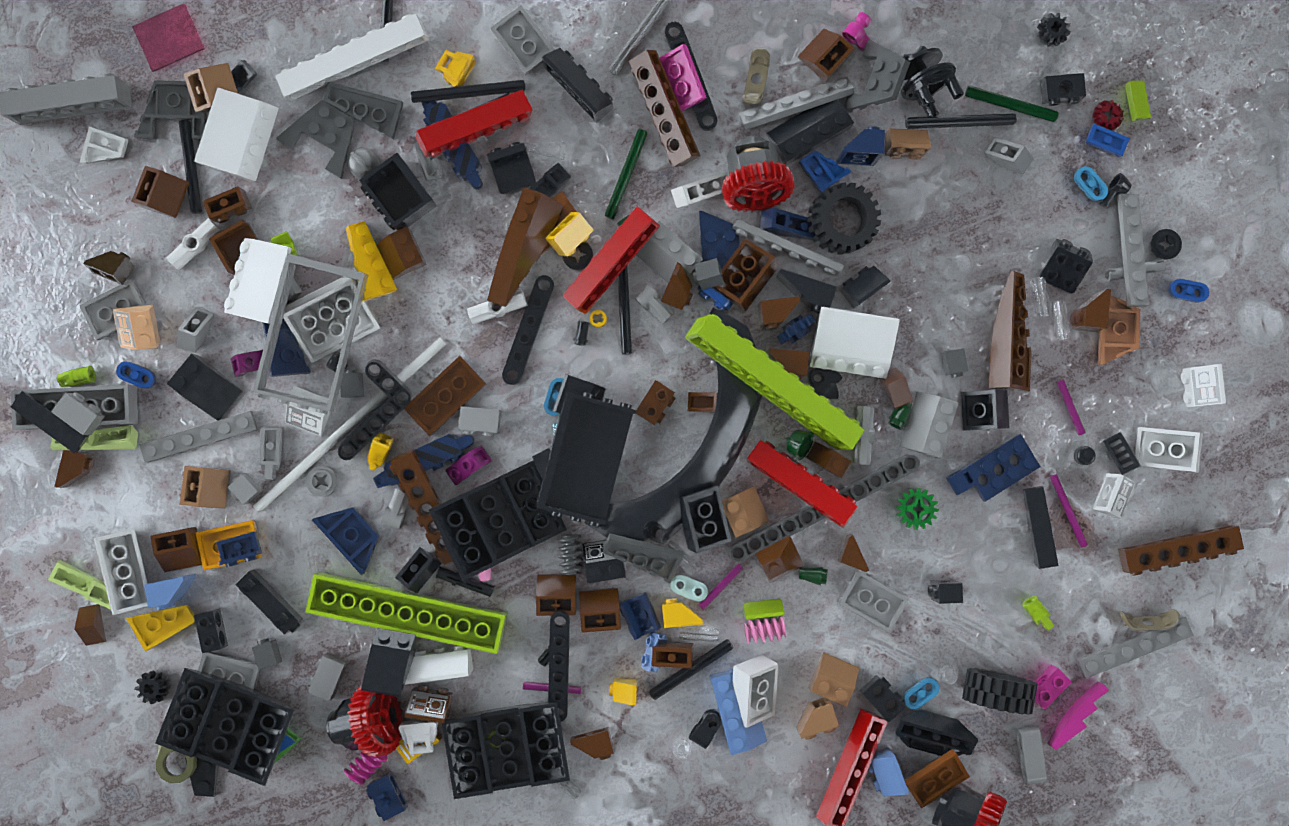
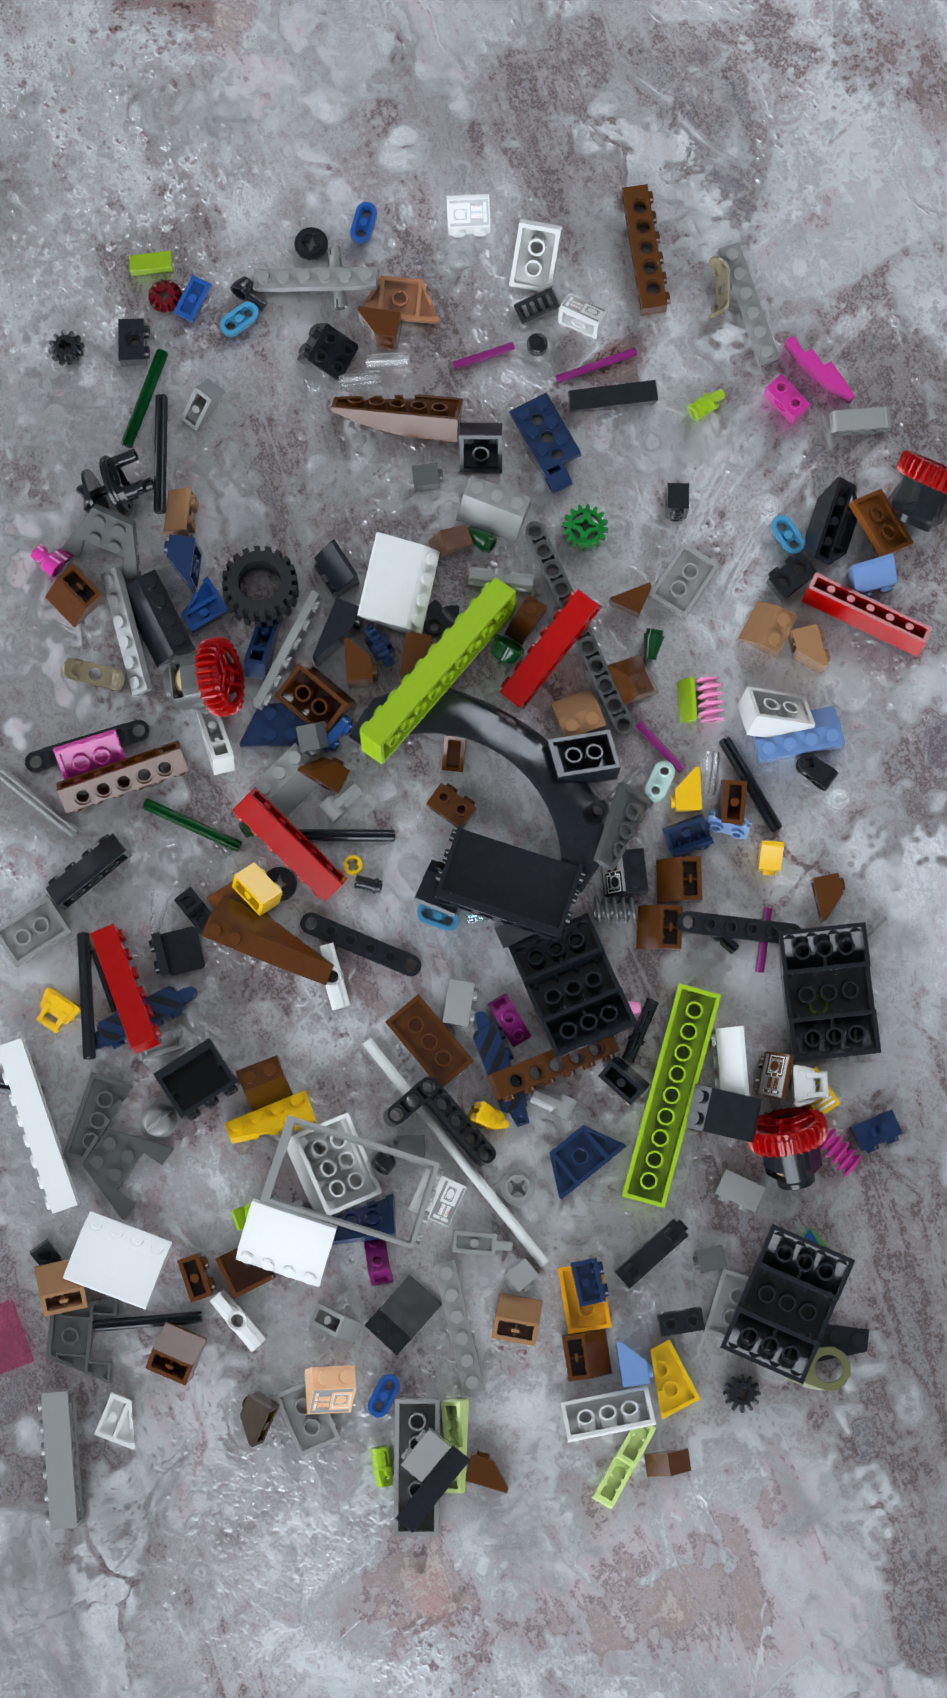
camera: 85 degrees left, 5 degrees down
black tyre [962,668,1038,715] -> none

